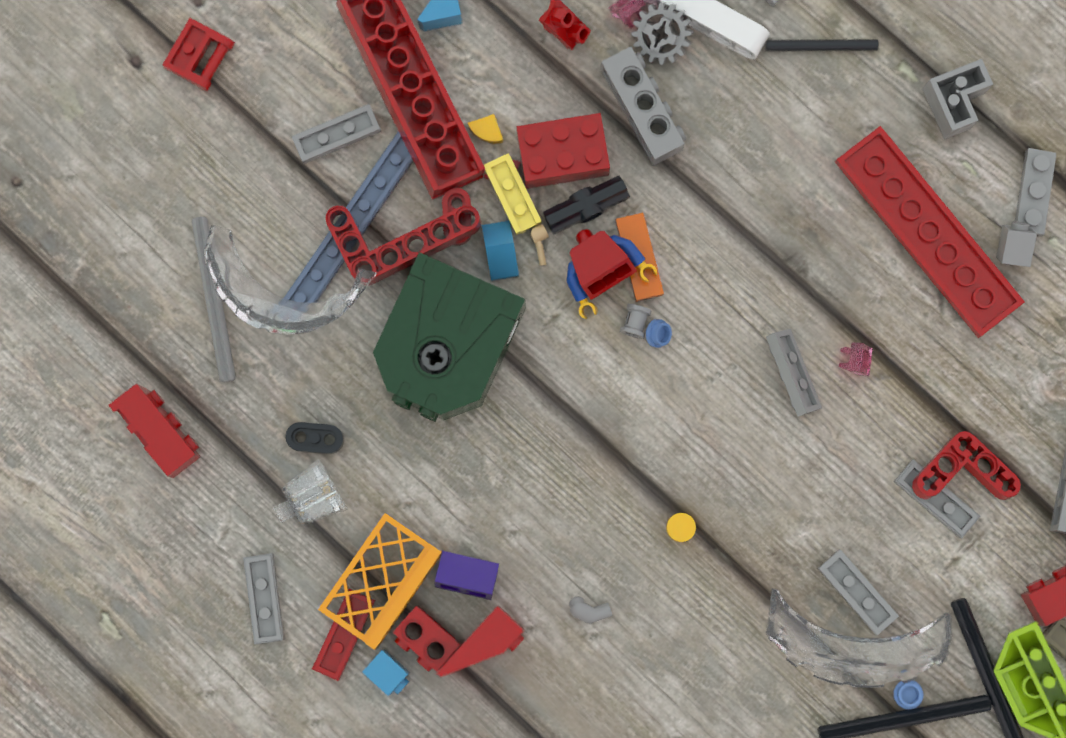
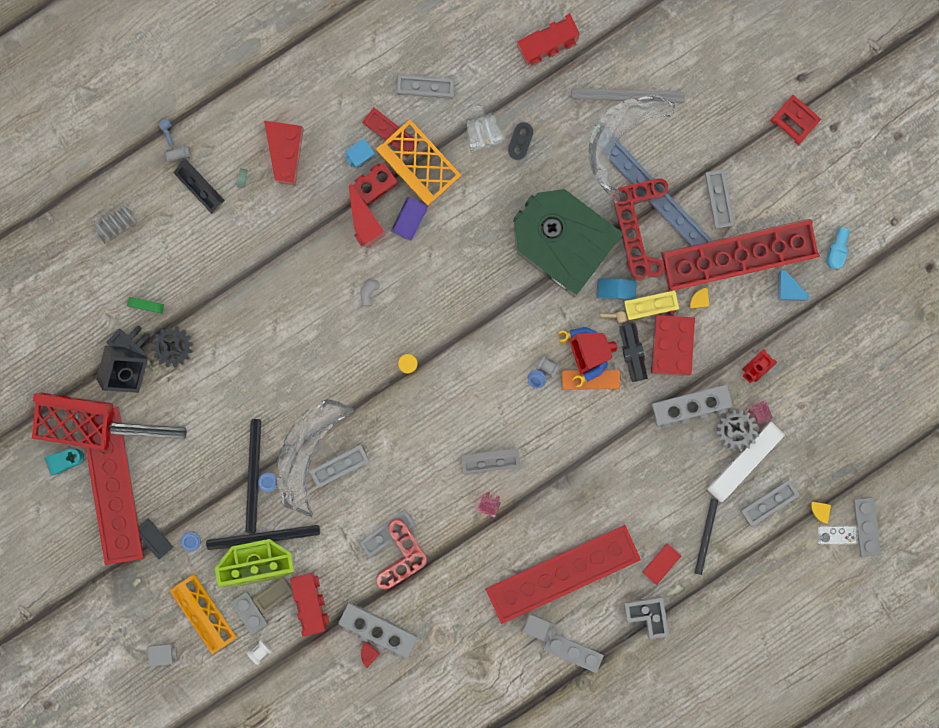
camera: 100 degrees right, 5 degrees up
none -> red tile [642,543,682,585]

